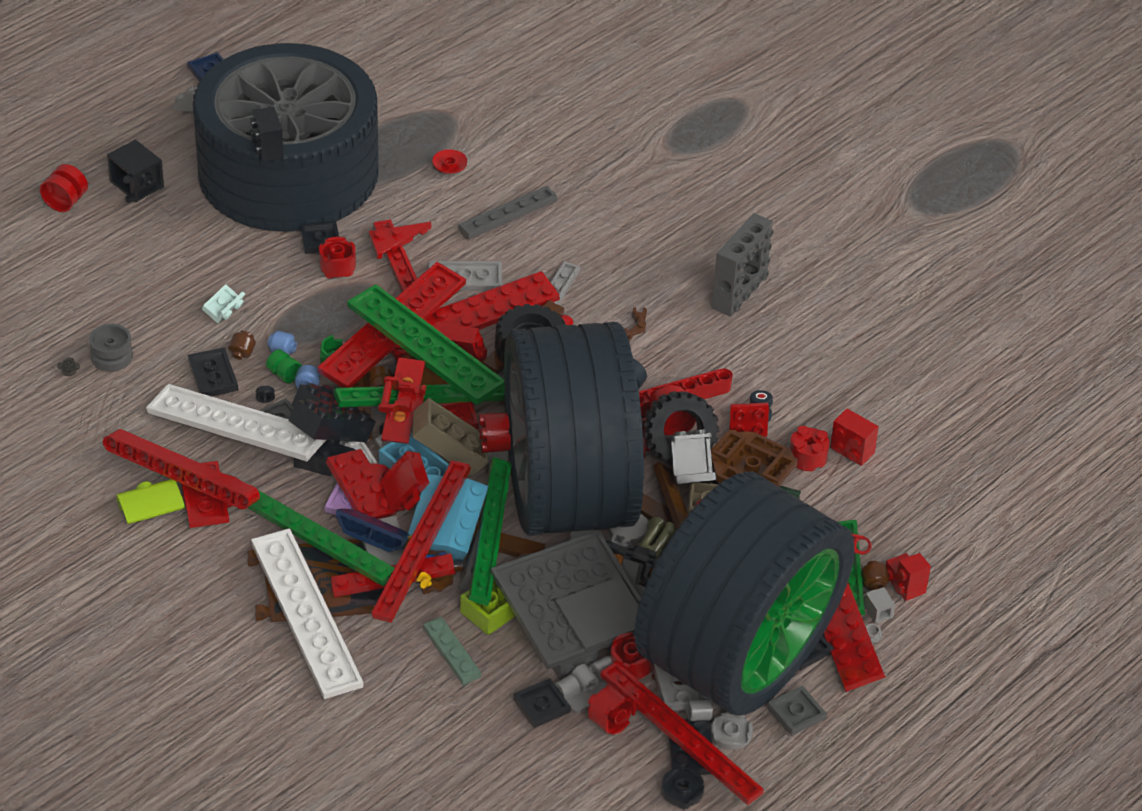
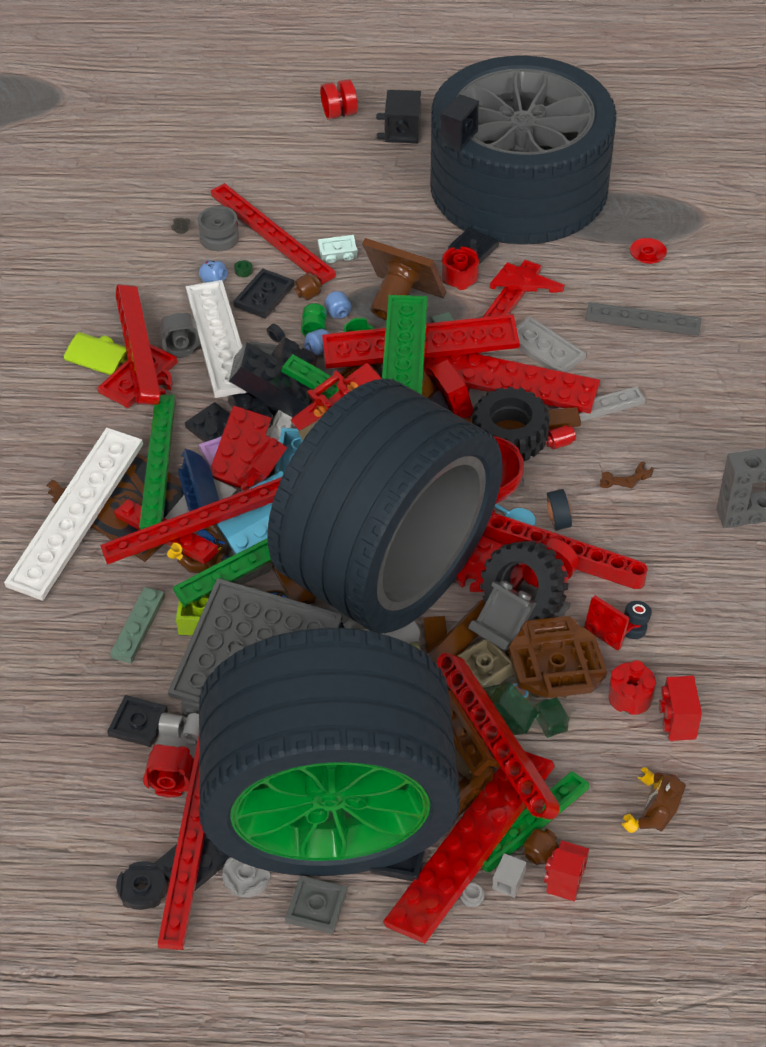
camera: 50 degrees right, 5 degrees up
none -> dark grey brick [159,313,200,358]
none -> black plate [185,402,230,442]
none -> medium blue head [199,260,228,283]
none -> red plate [211,183,336,285]
none -> dark green tile [234,260,253,277]
none -> reddish brown piece [362,238,446,321]
none -> reddish brown torso [621,767,686,833]

